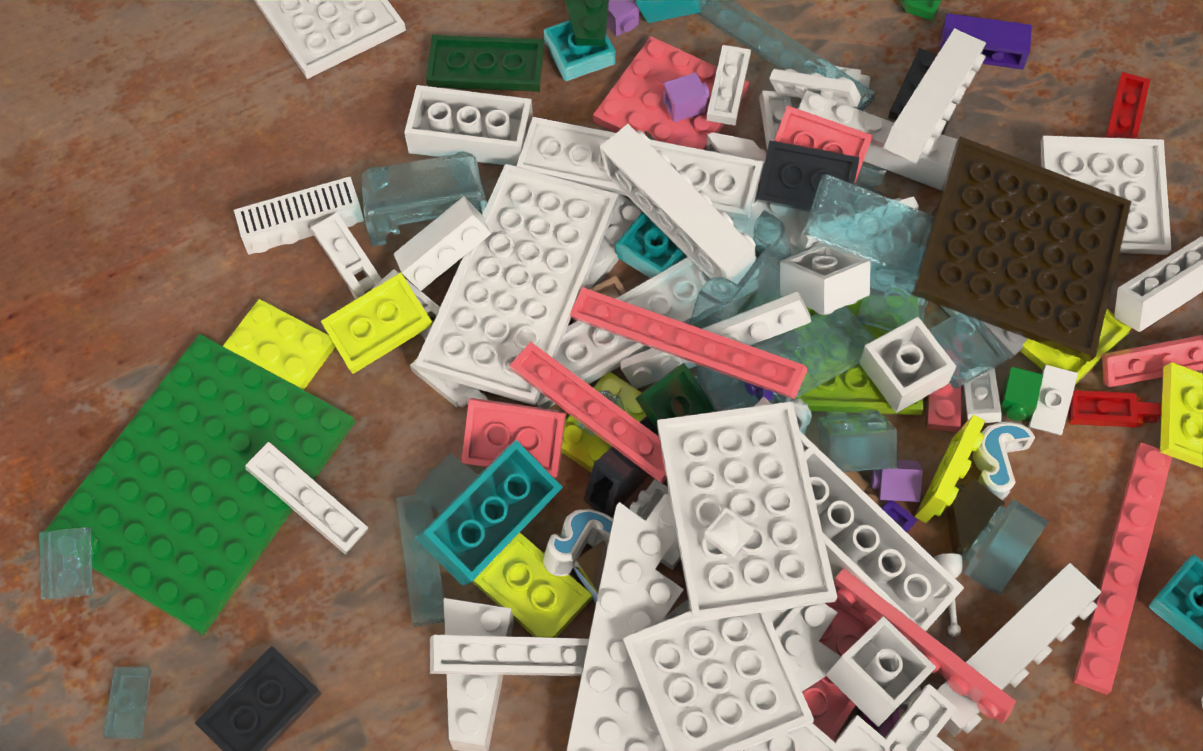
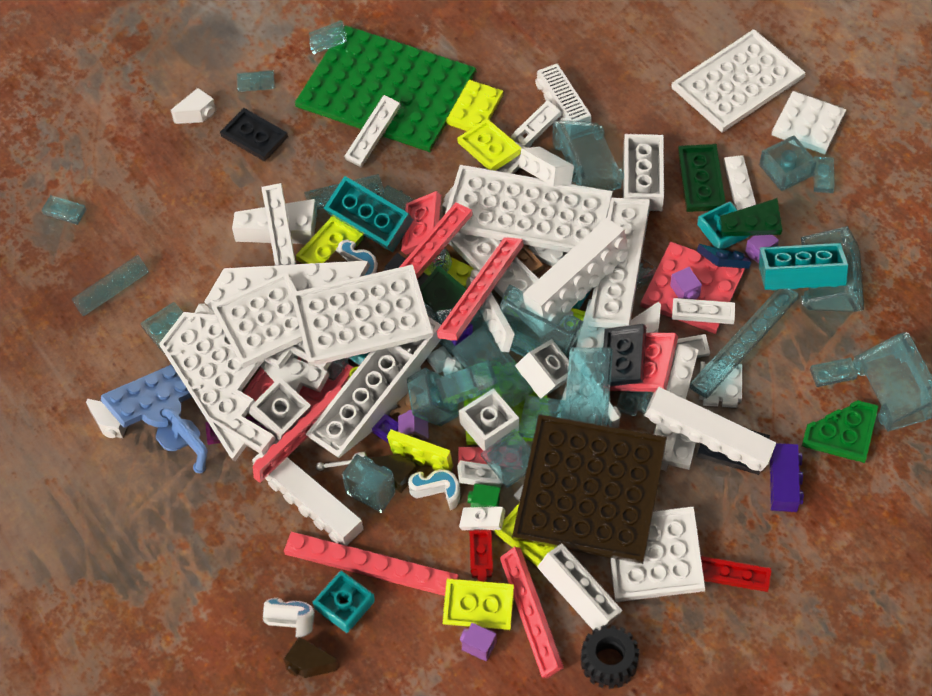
camera: 85 degrees right, 5 degrees down
white tile [703,507,755,559] -> none
white plate [769,69,861,107] -> none
none -> clear light blue brick [435,359,498,405]
none -> dark blue wing [697,244,752,269]
none -> white plate [724,155,756,210]

